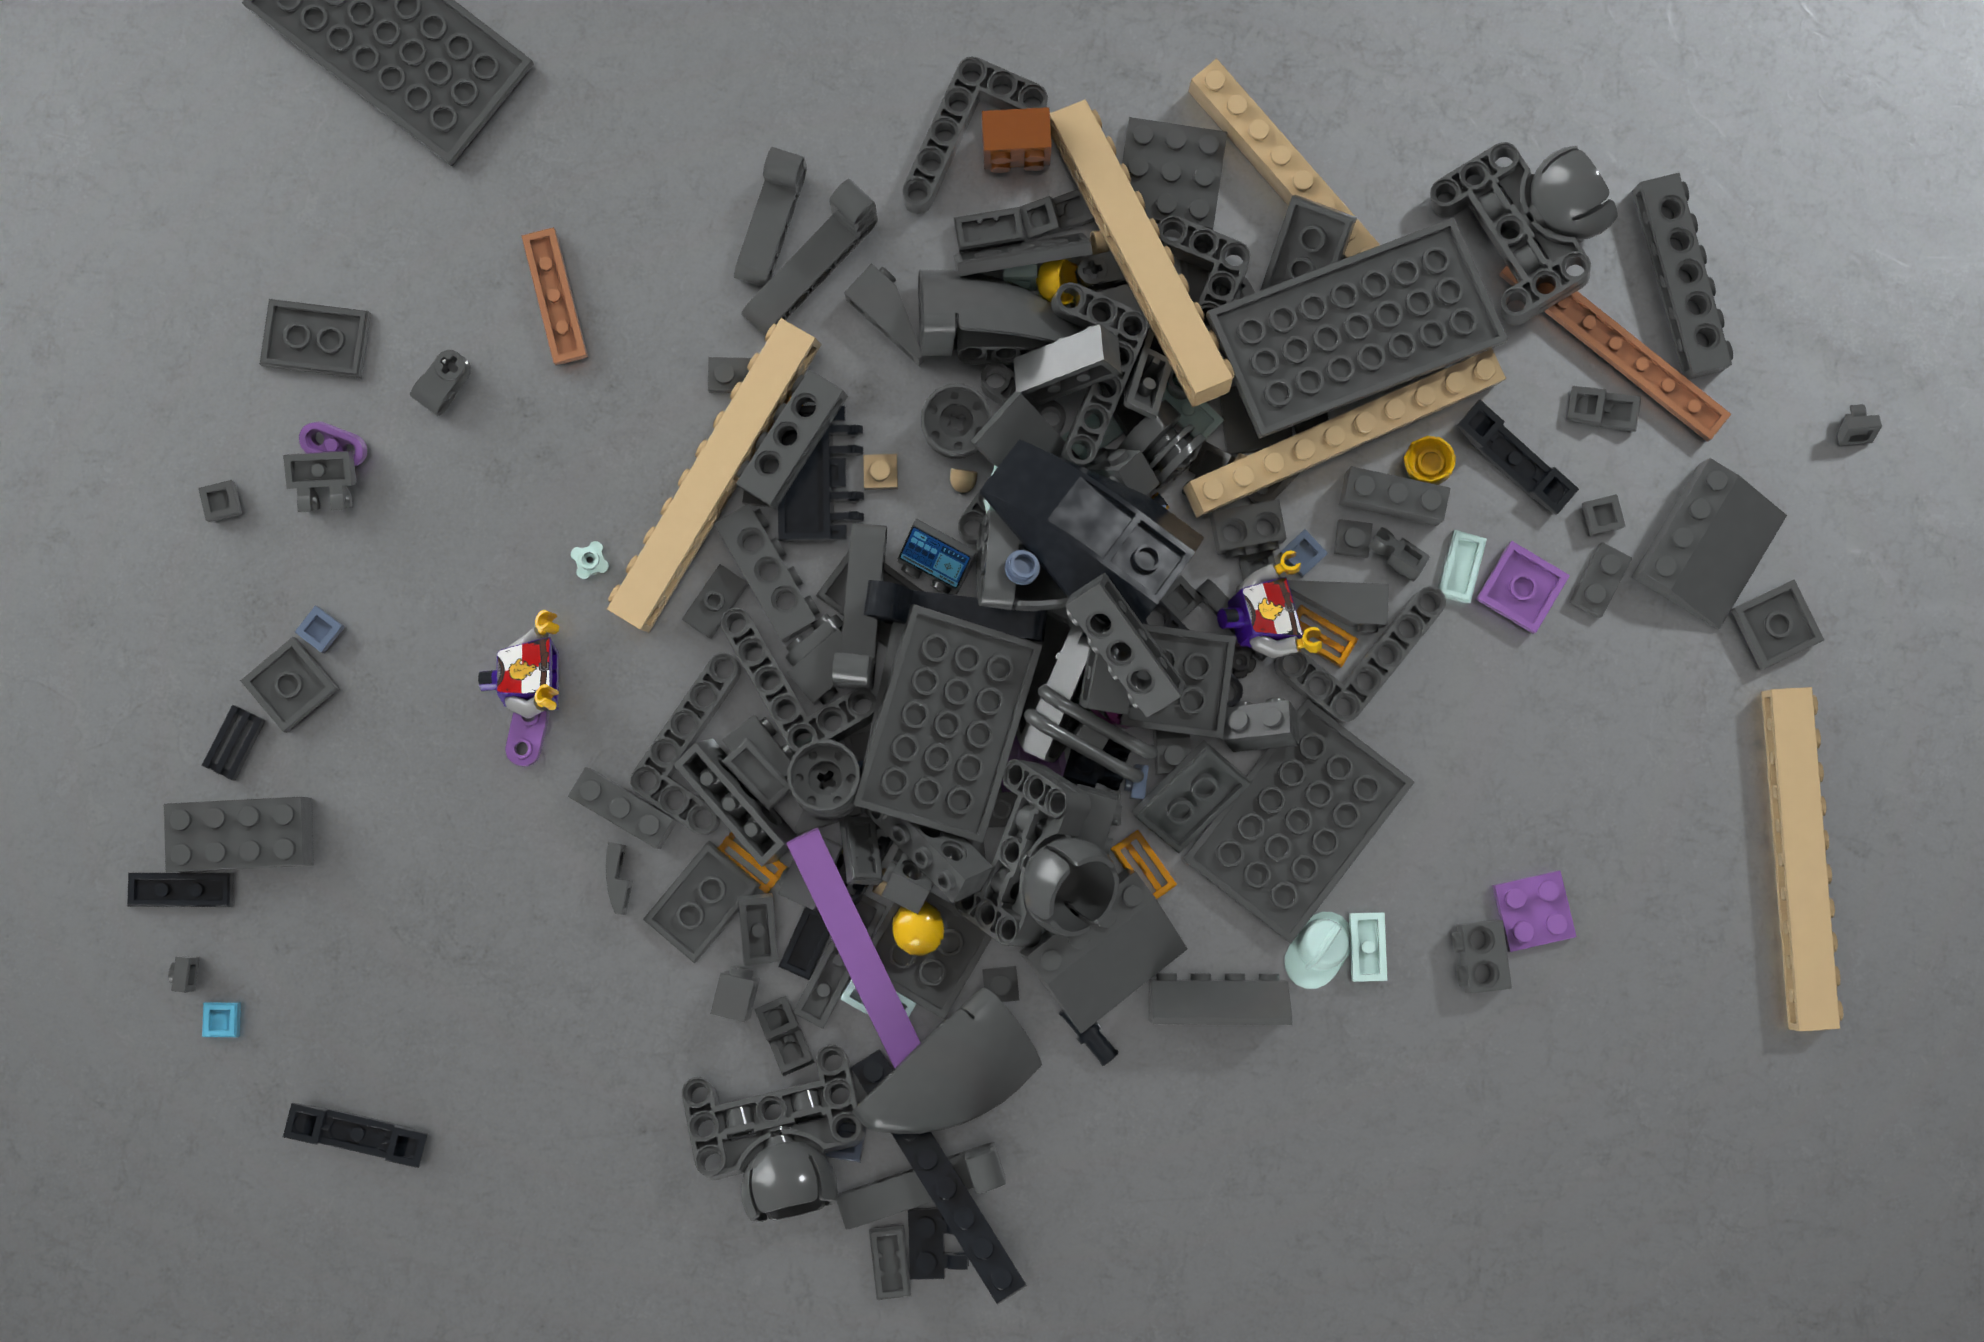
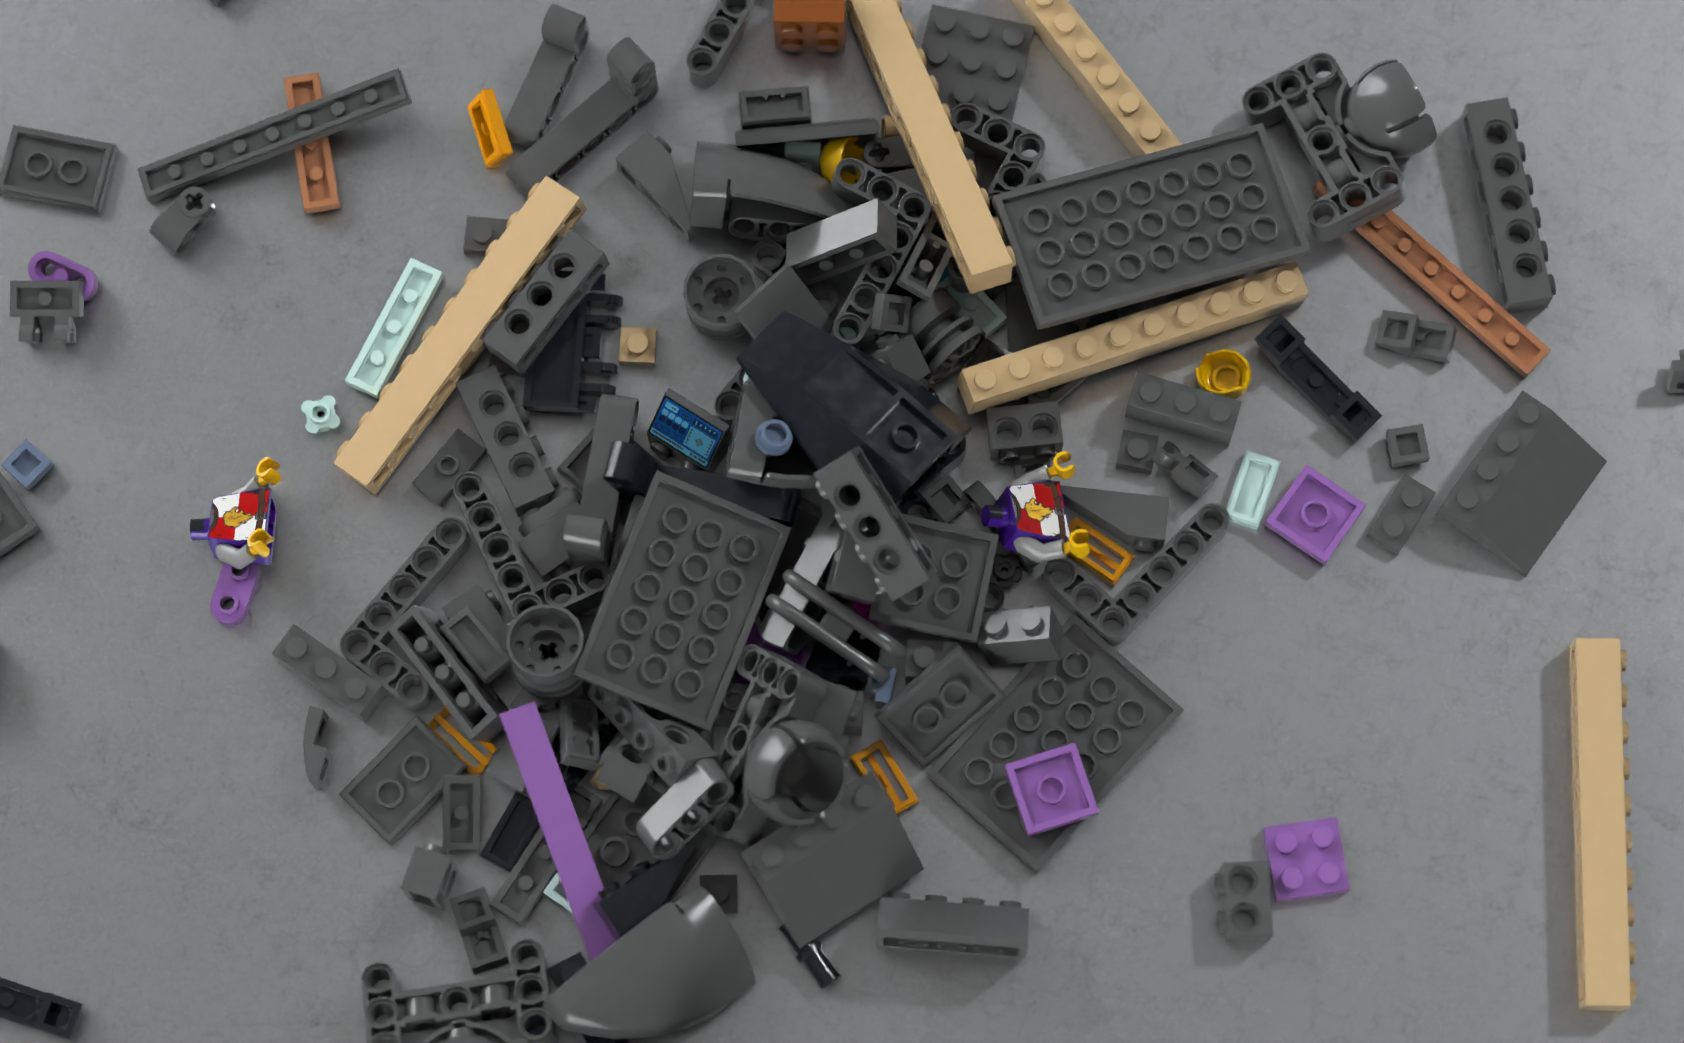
camera: 10 degrees right, 10 degrees down
yellow hair [892,901,944,956] -> none
tan hinge [950,468,978,493] -> none
dark grey slope [1020,189,1095,239] -> none
dark grey tile [1260,194,1357,291] -> none
sand blue plate [1279,529,1328,577] -> none
light aqua piece [1284,912,1350,989] -> none
light aqua plate [1349,912,1387,982] -> none
dark grey plate [1731,579,1824,670] -> none
none -> dark grey tile [137,68,412,203]
none -> light aqua plate [345,258,444,399]
none -> light orange tile [467,89,513,169]
none -> black slope [592,841,694,941]
none -> dark grey beam [636,758,734,860]
none -> dark grey plate [871,293,912,333]
none -> medium lavender plate [1004,742,1099,837]

